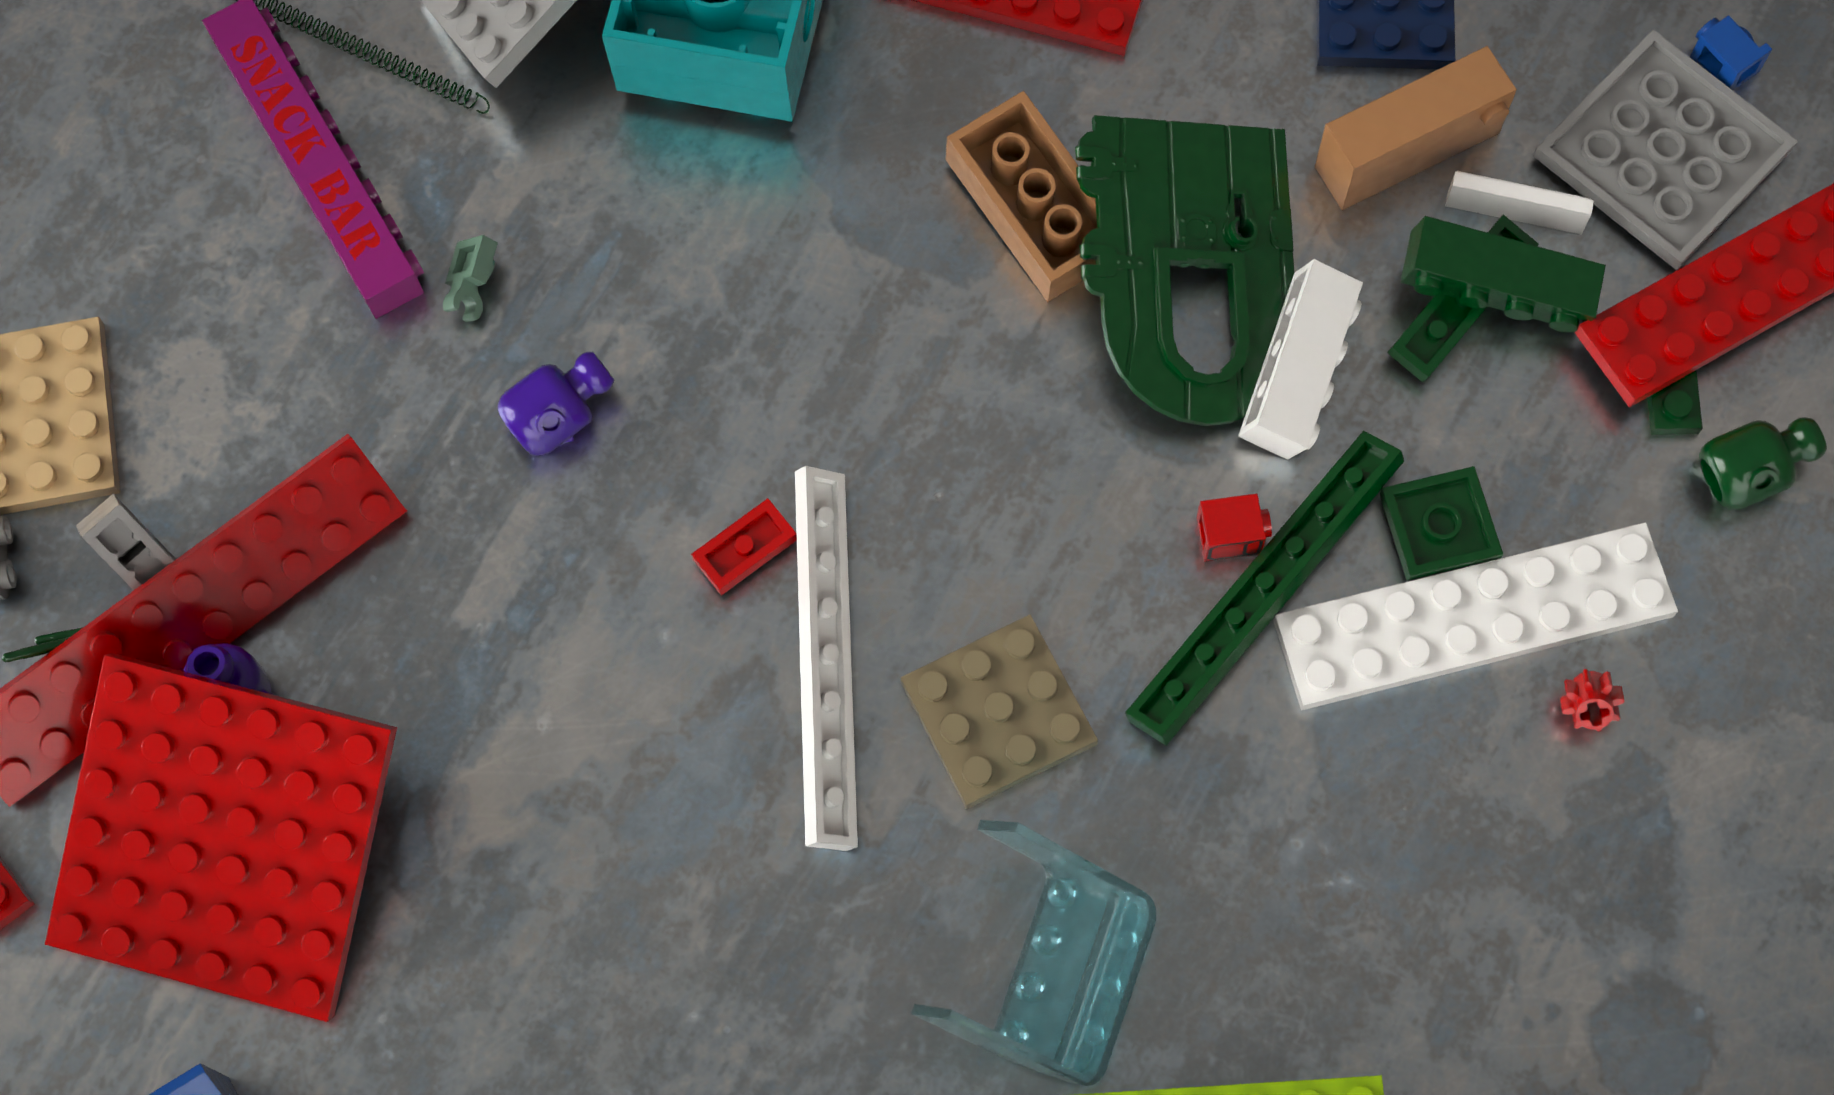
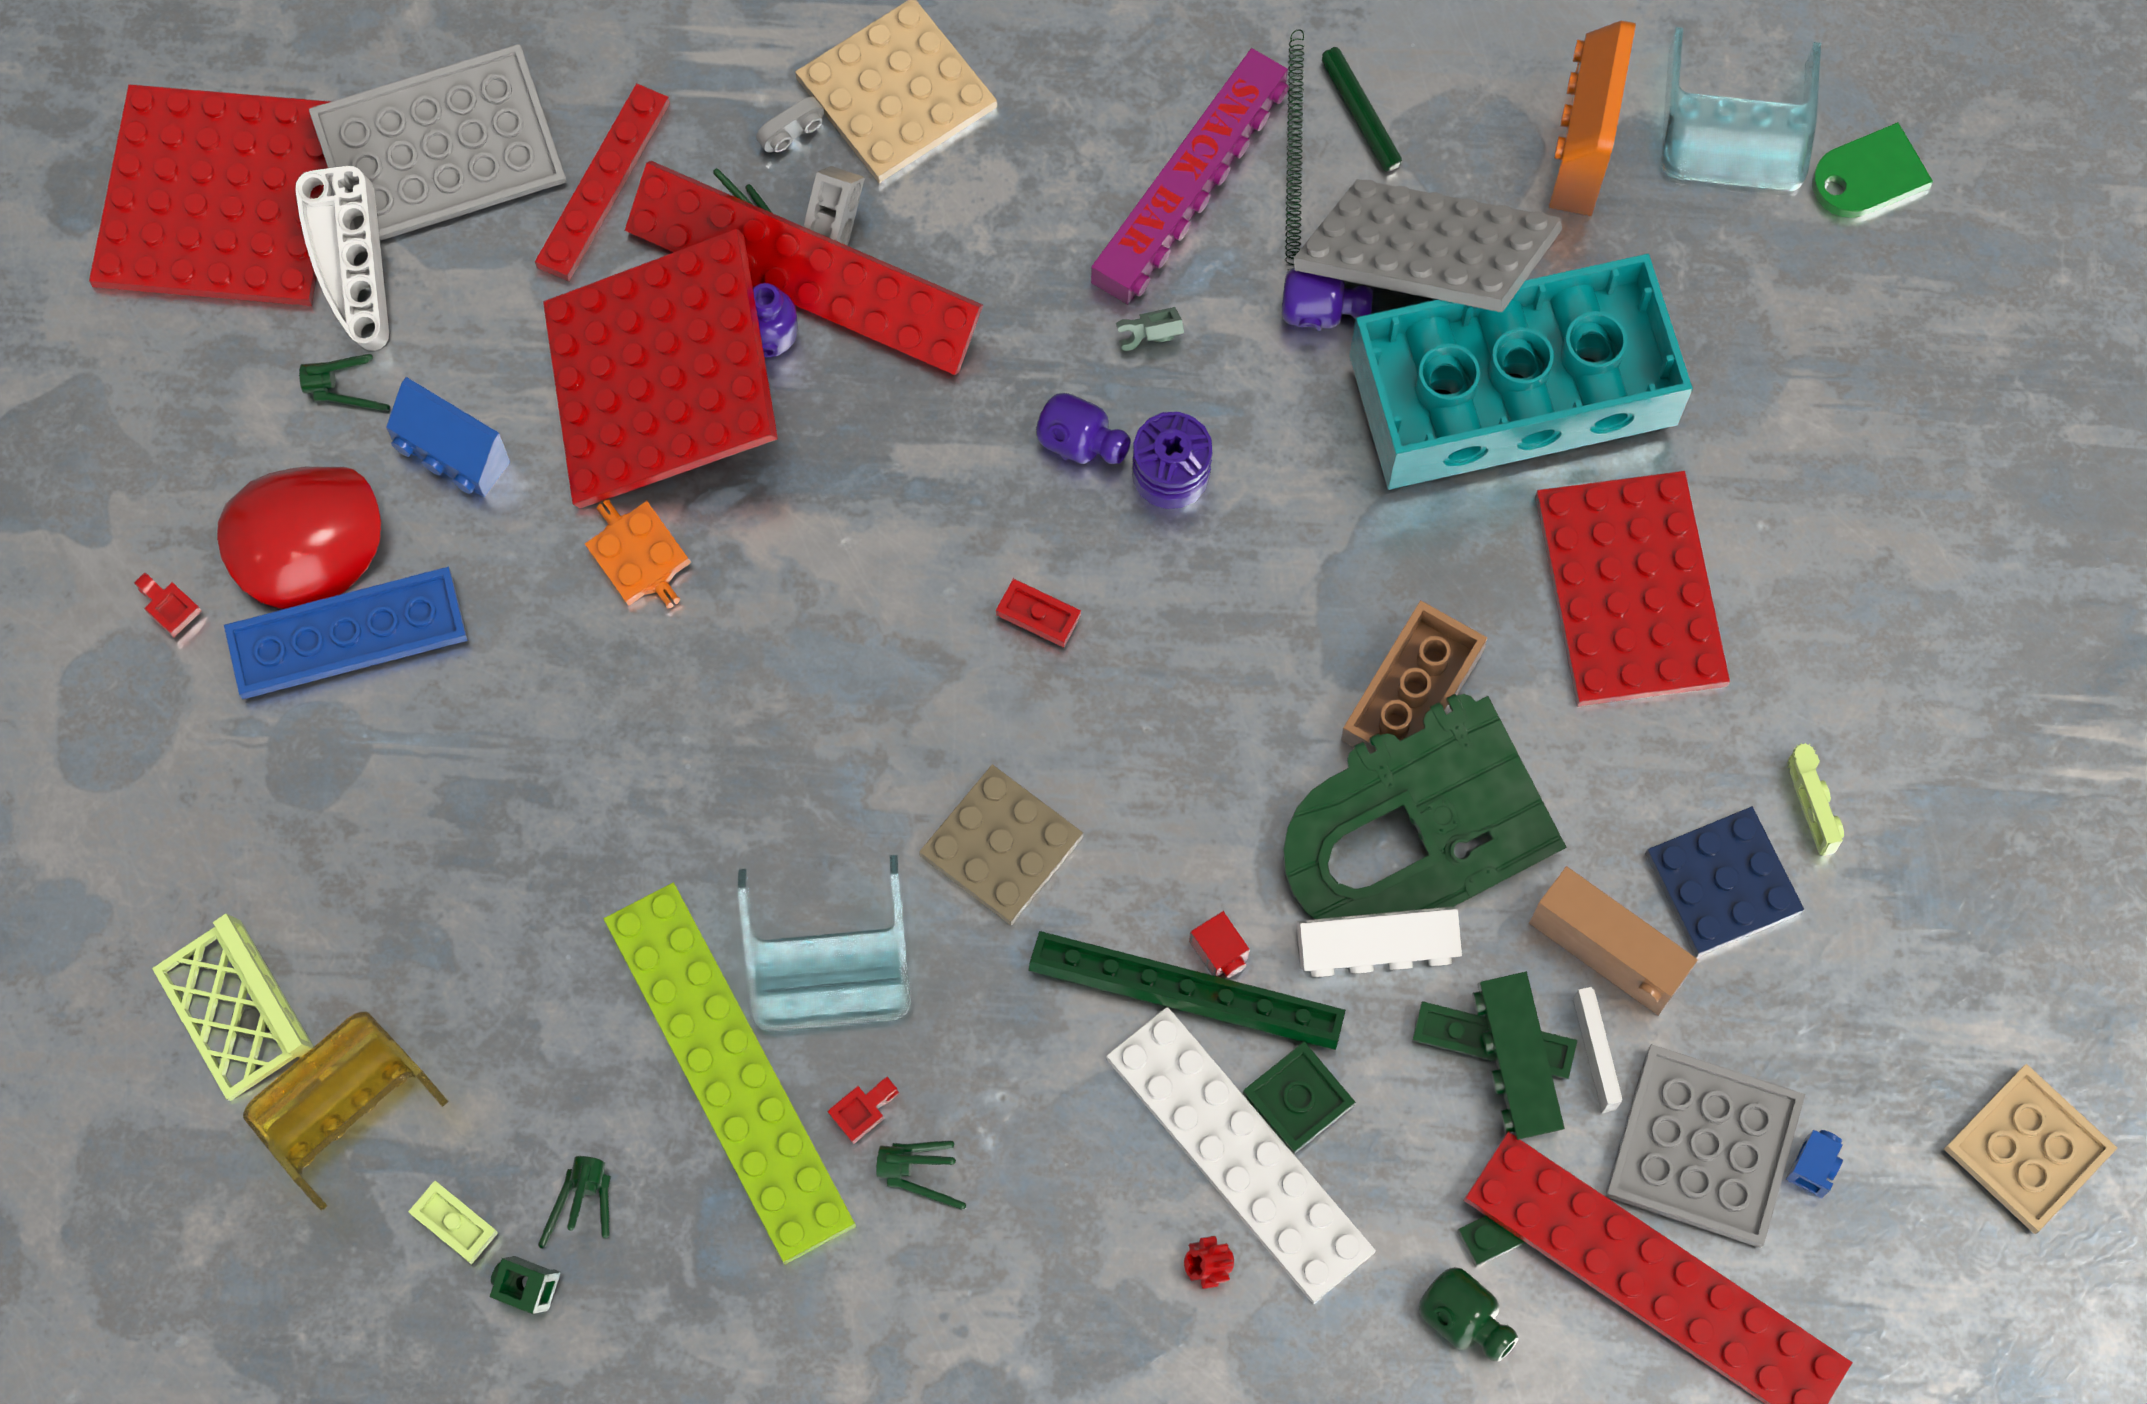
camera: 60 degrees right, 0 degrees up
white plate [795,466,858,851] -> none
none -> orange plate [585,500,691,608]
none -> red plate [827,1077,899,1144]
none -> dark green plant [876,1141,966,1210]
none -> dark purple wheel [1132,412,1213,509]
none -> dark purple piece [1282,268,1373,331]

